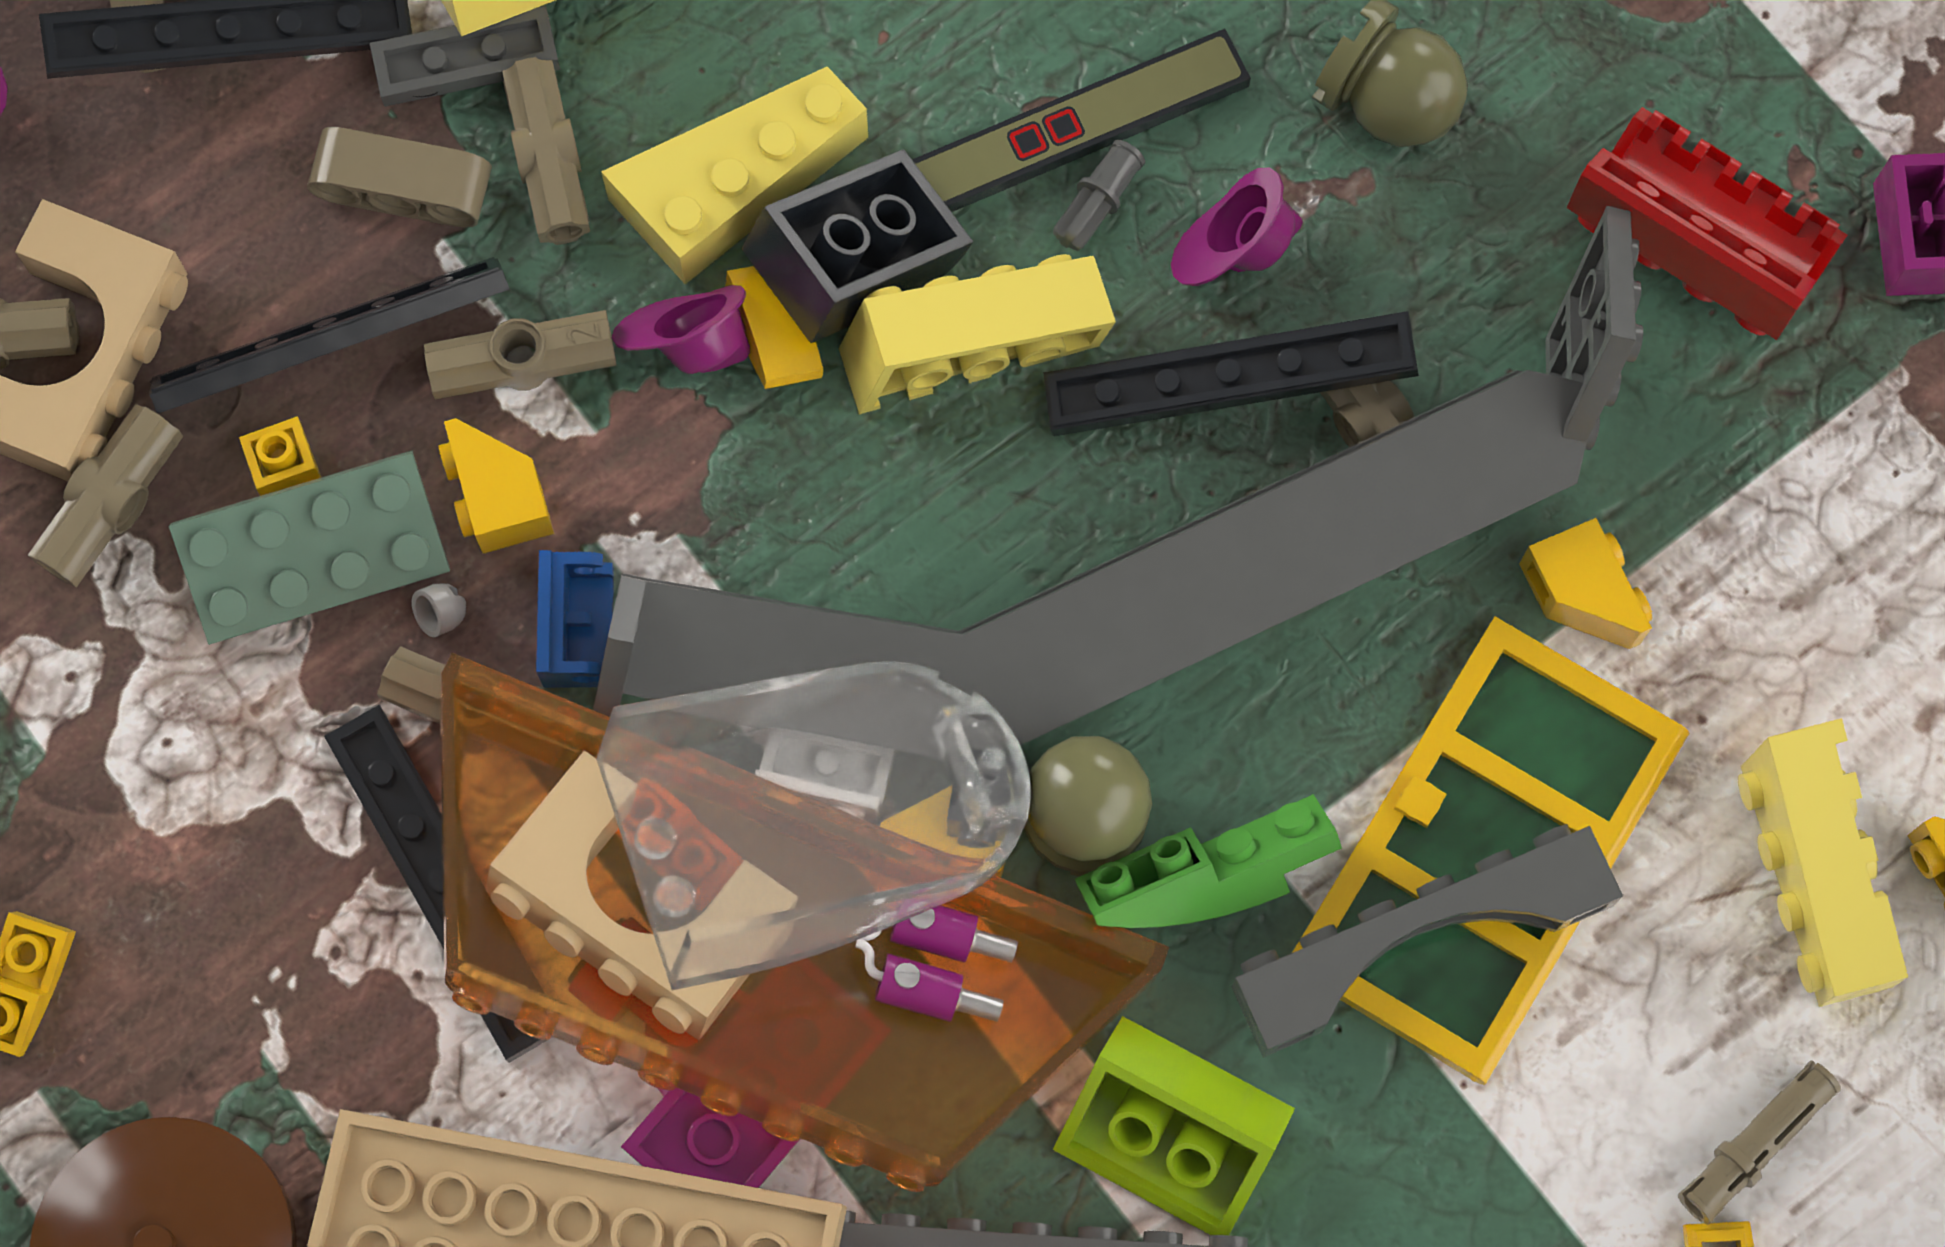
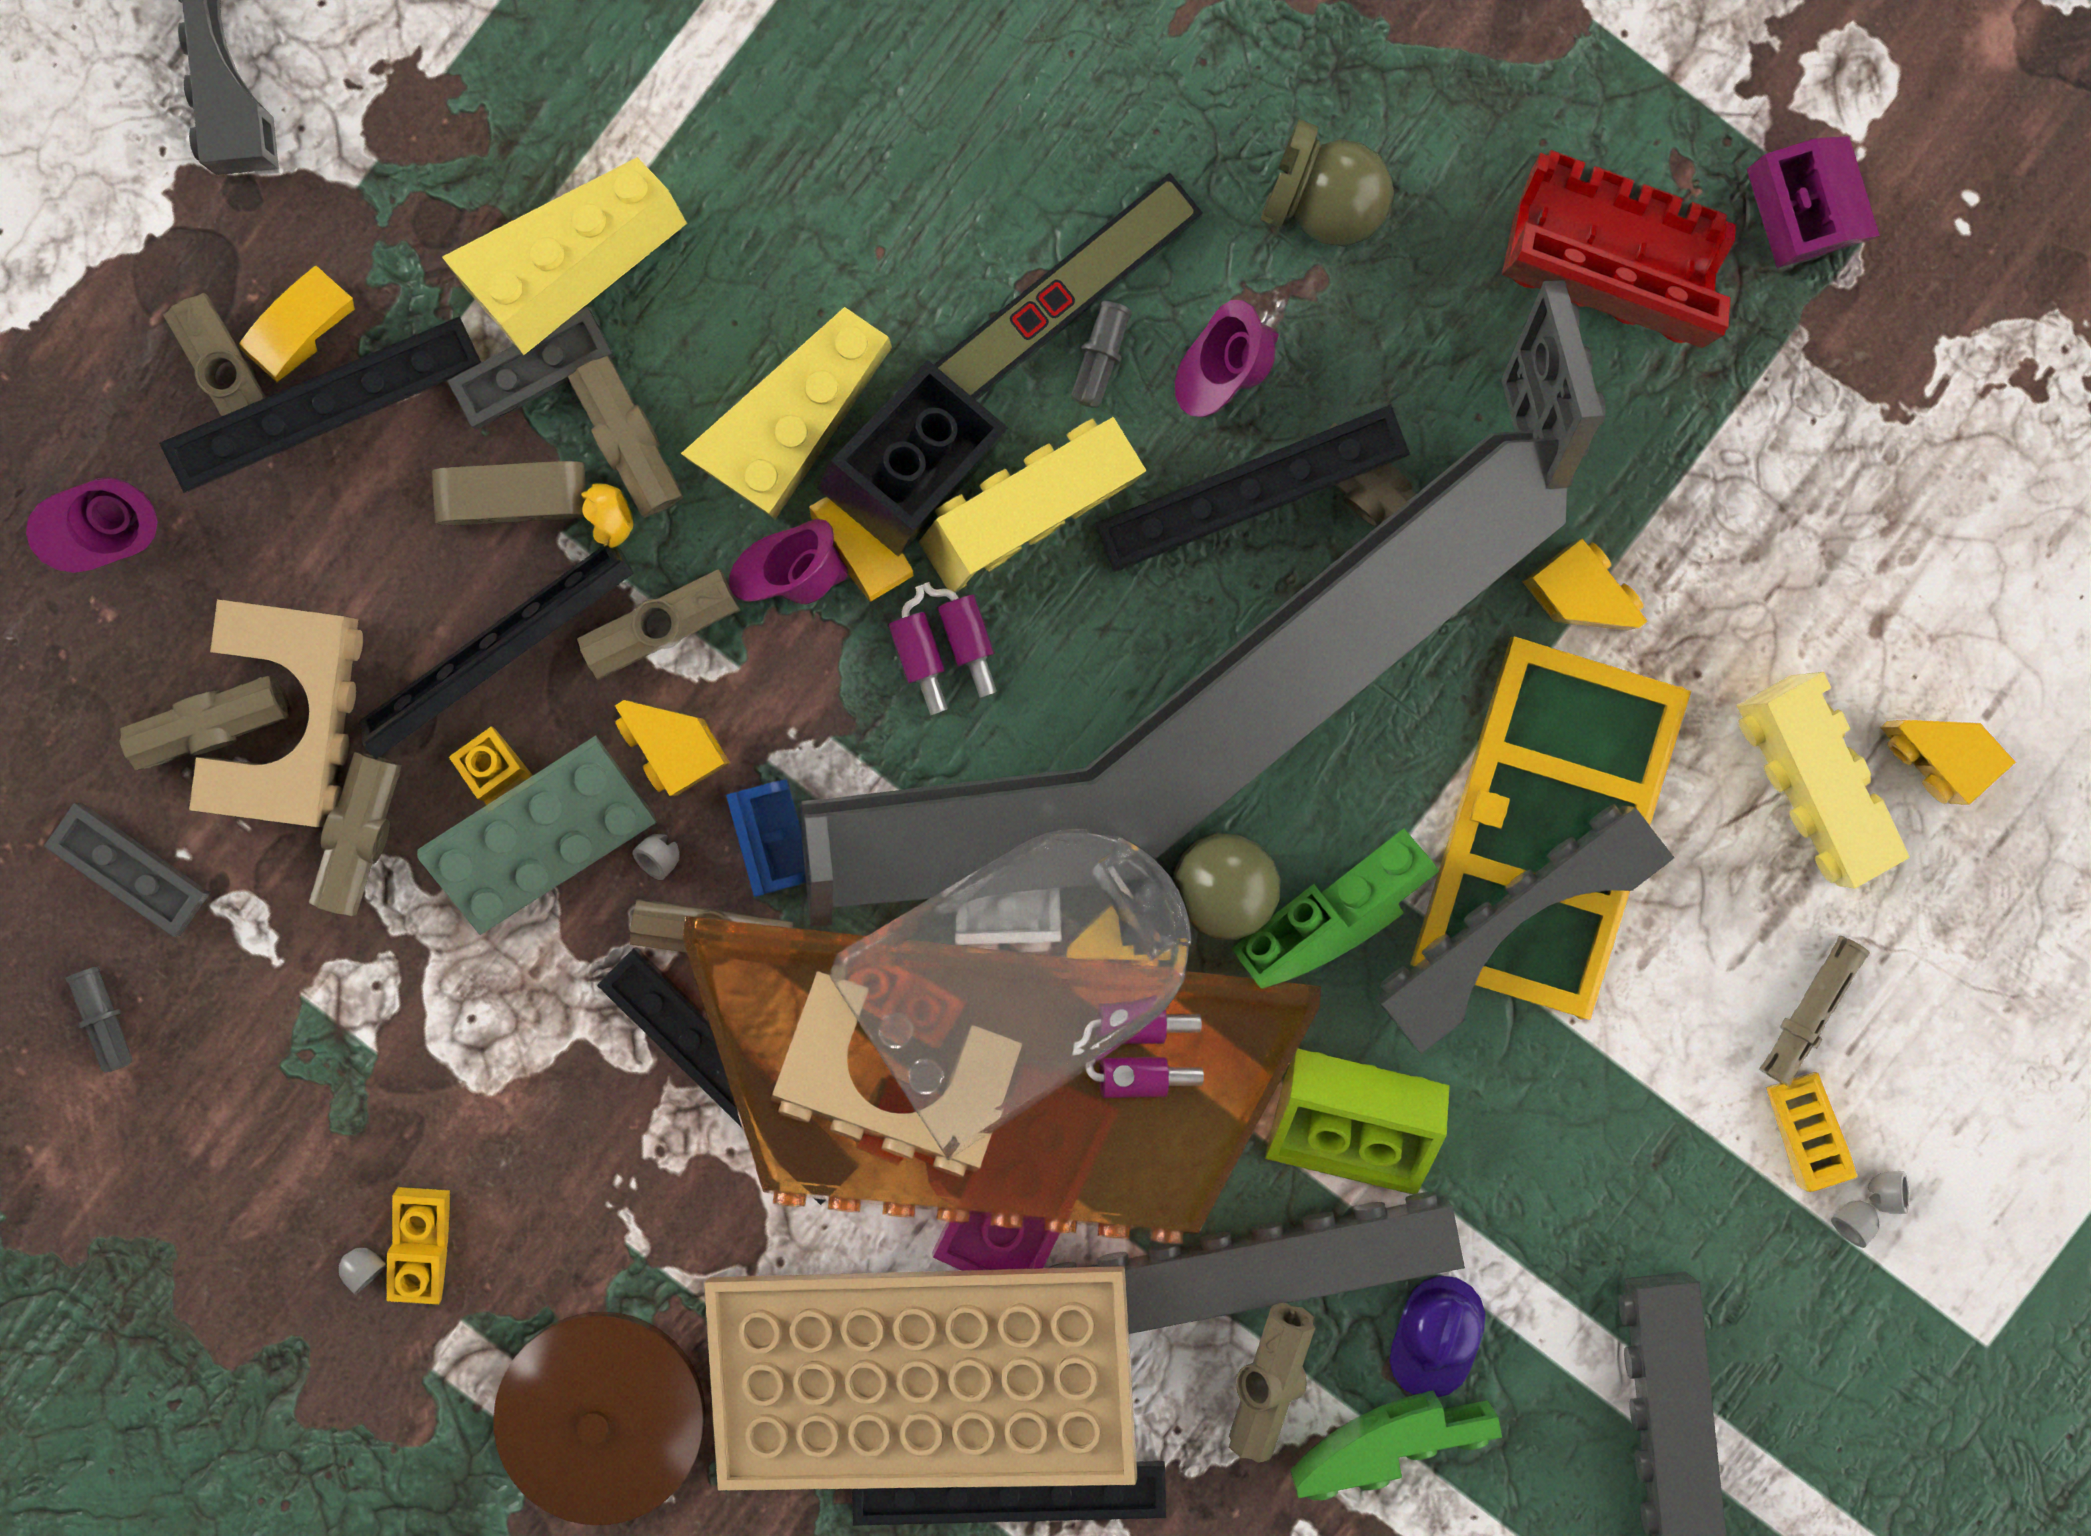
camera: 15 degrees left, 15 degrees up
none -> yellow plate [581,483,633,548]
none -> magenta piece [888,582,997,715]

